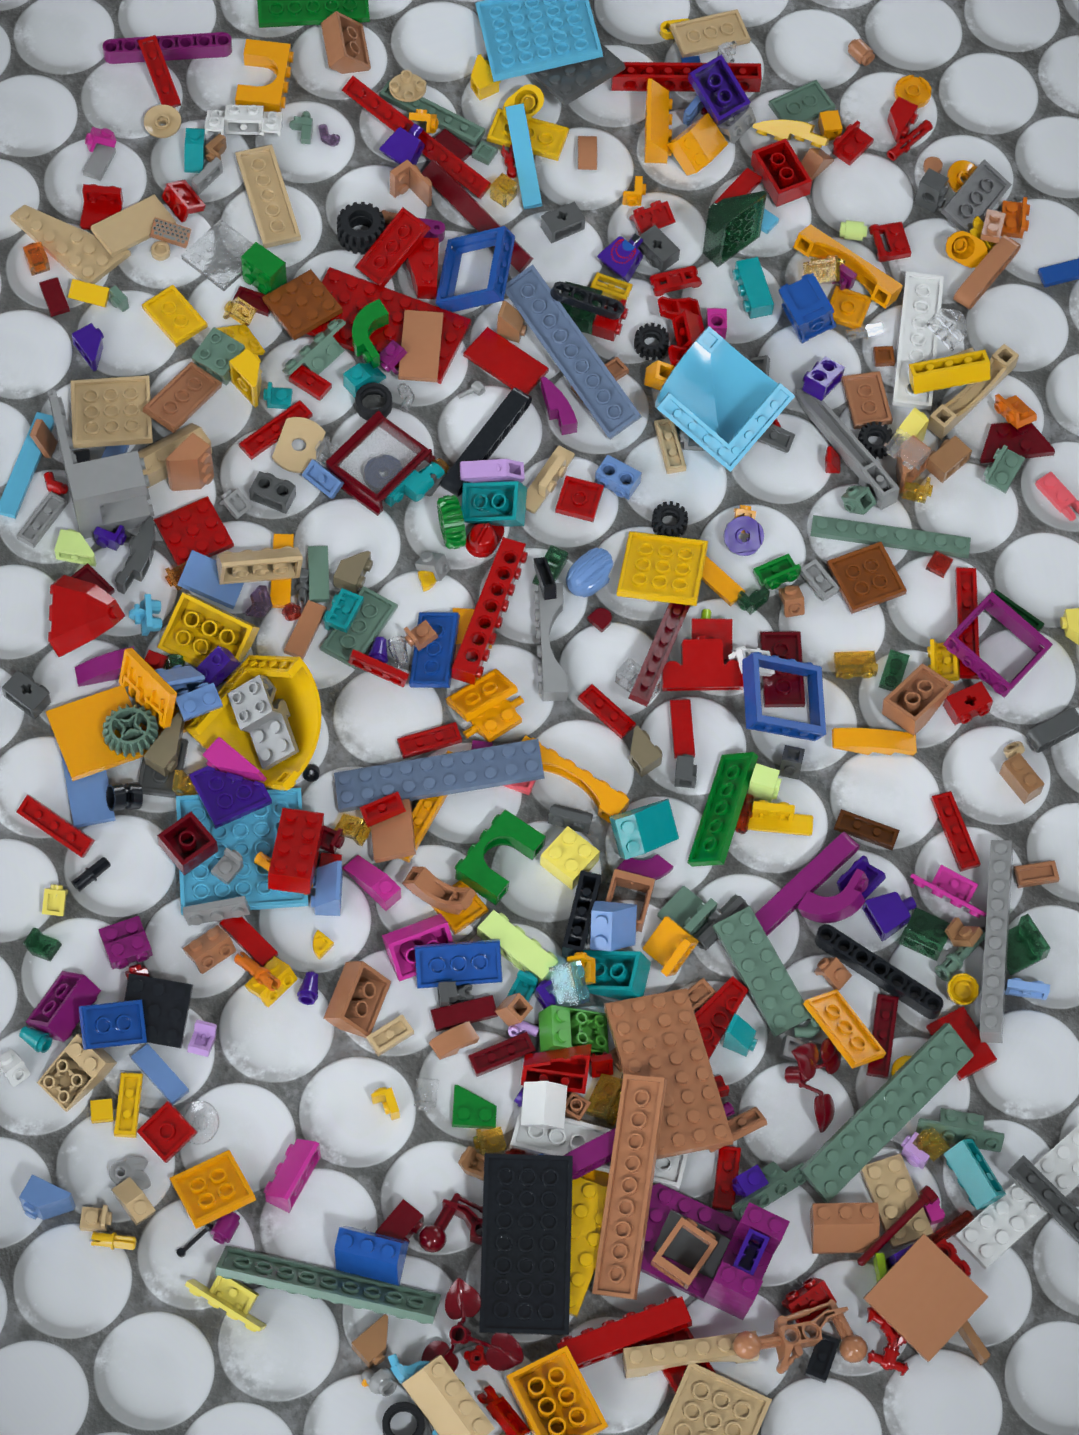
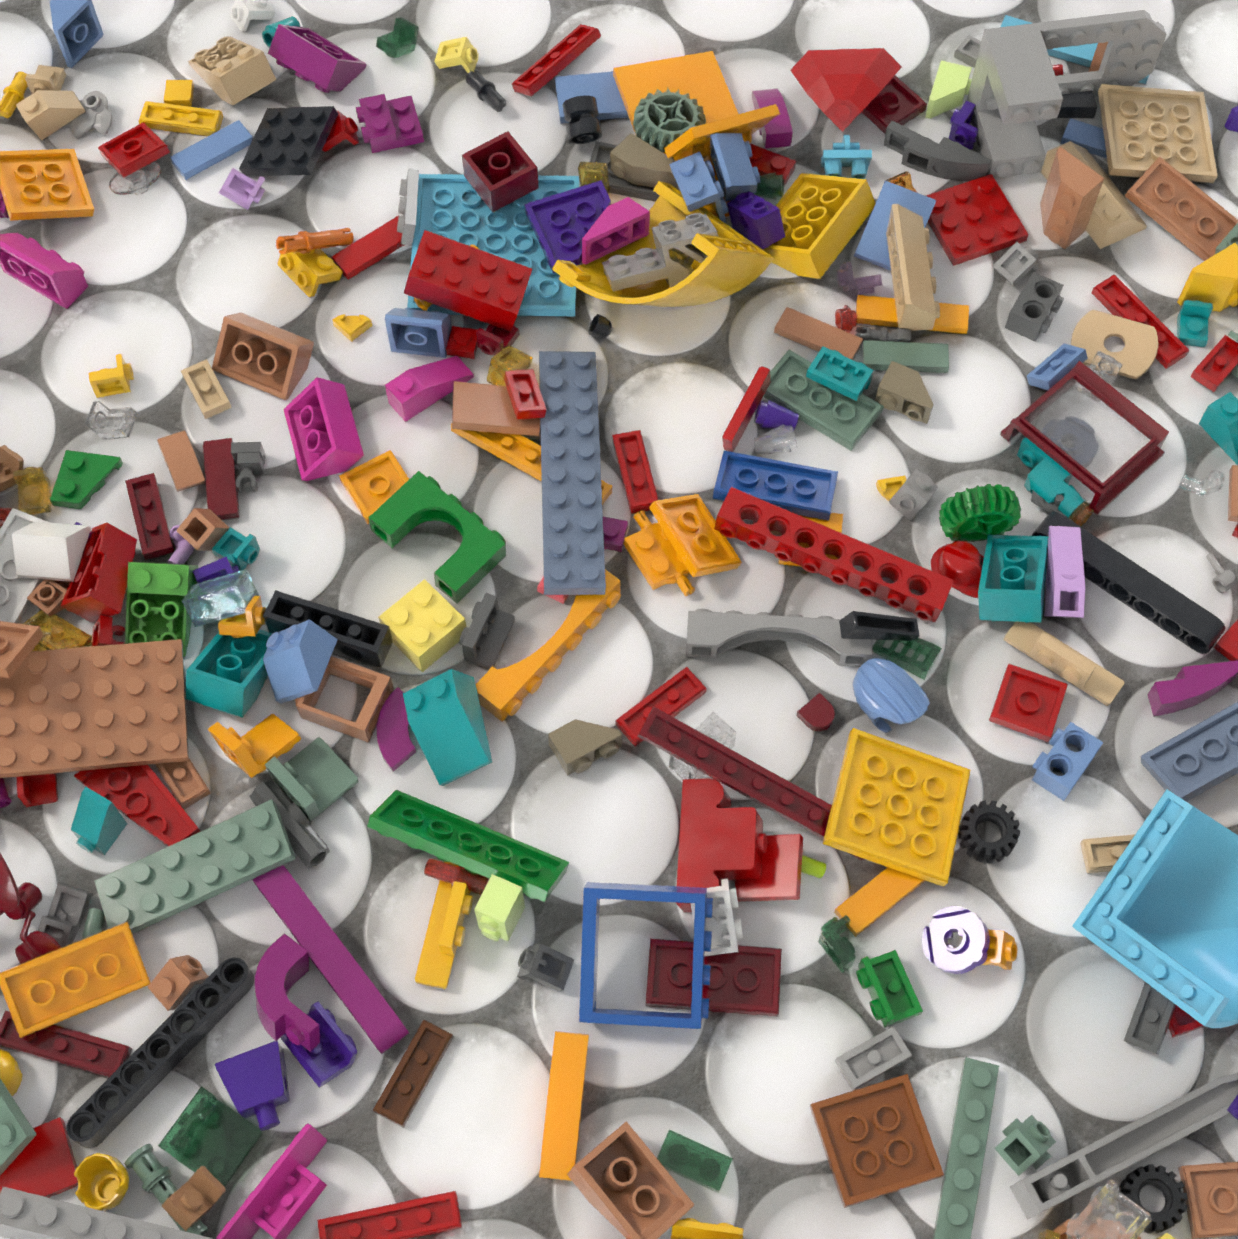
camera: 100 degrees right, 0 degrees up
dark grey brick [2,670,51,720] -> none
blue tile [79,1000,147,1050] -> none
nougat bracket [183,925,236,974] -> none
light grey bracket [211,847,244,885] -> none
dark purple cone [297,972,318,1005] -> none
black tyre [355,382,392,421] -> none
nougat arch [402,867,476,915] -> none
nougat bracket [404,620,438,651] -> none
blue tile [414,939,502,989] -> none
yellowish green brick [477,910,559,984] -> none
red tile [670,699,695,759] -> none
dark grey brick [674,754,697,788] -> none
nougat bracket [779,585,805,617] -> none
red slope [825,446,840,474] -> none
clear yellow bracket [834,651,878,679] -> none

